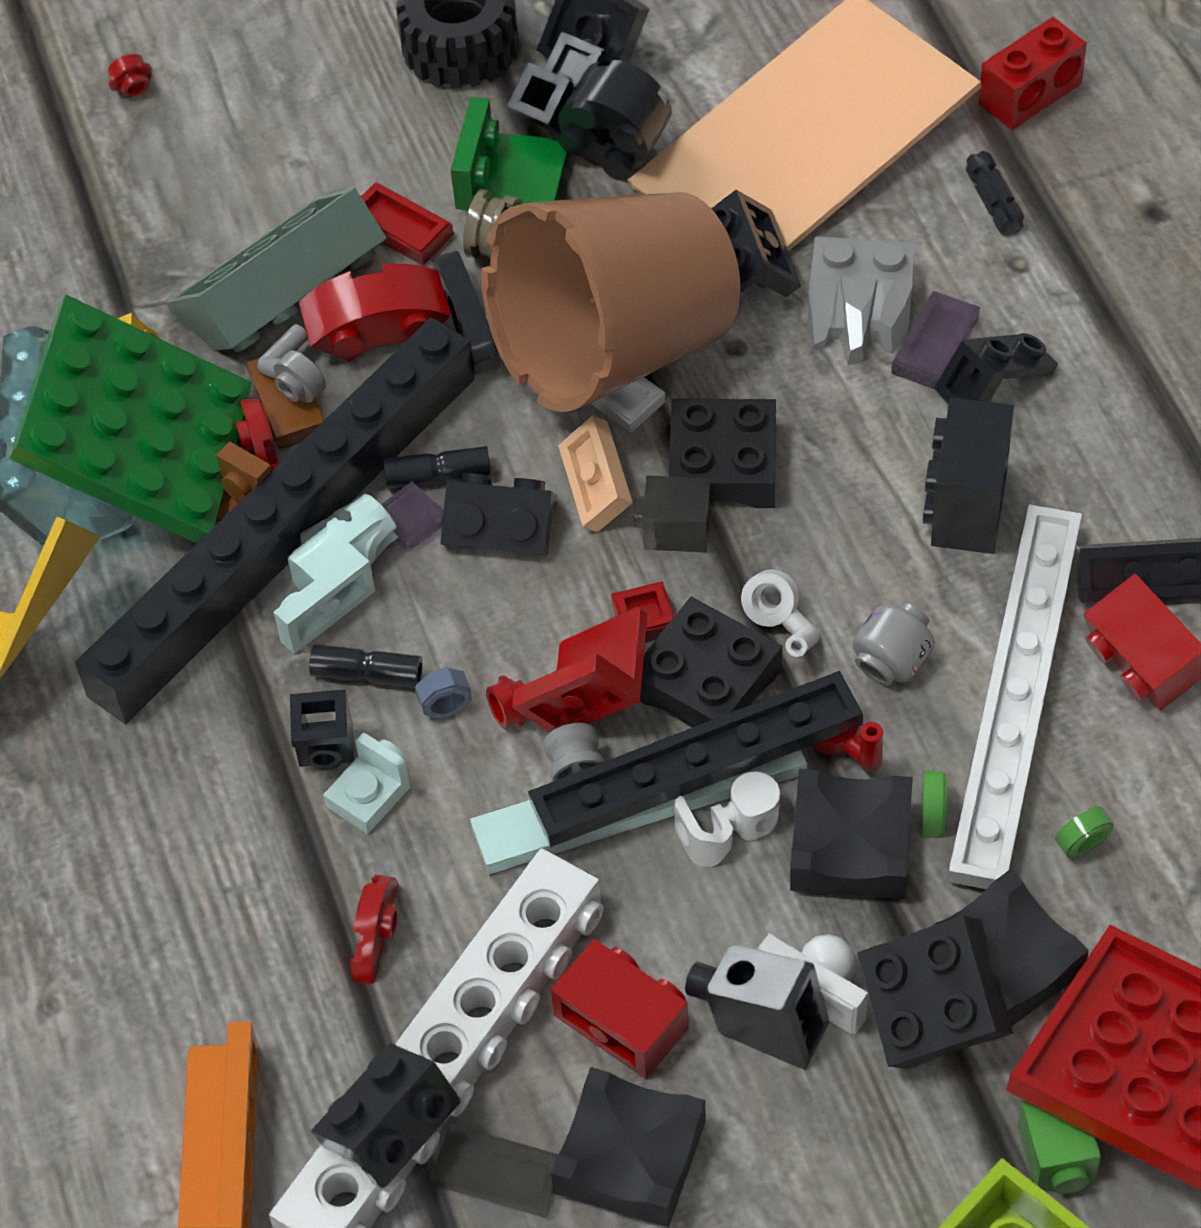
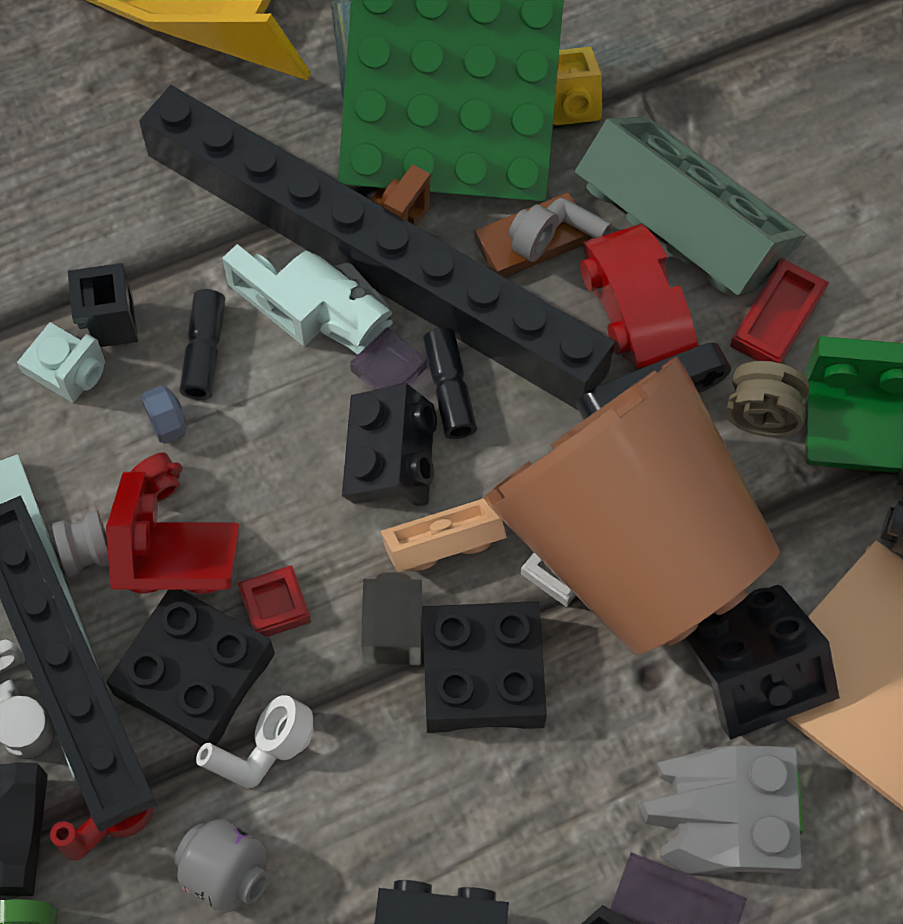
camera: 80 degrees right, 10 degrees up
red plate [236,398,280,470] -> none

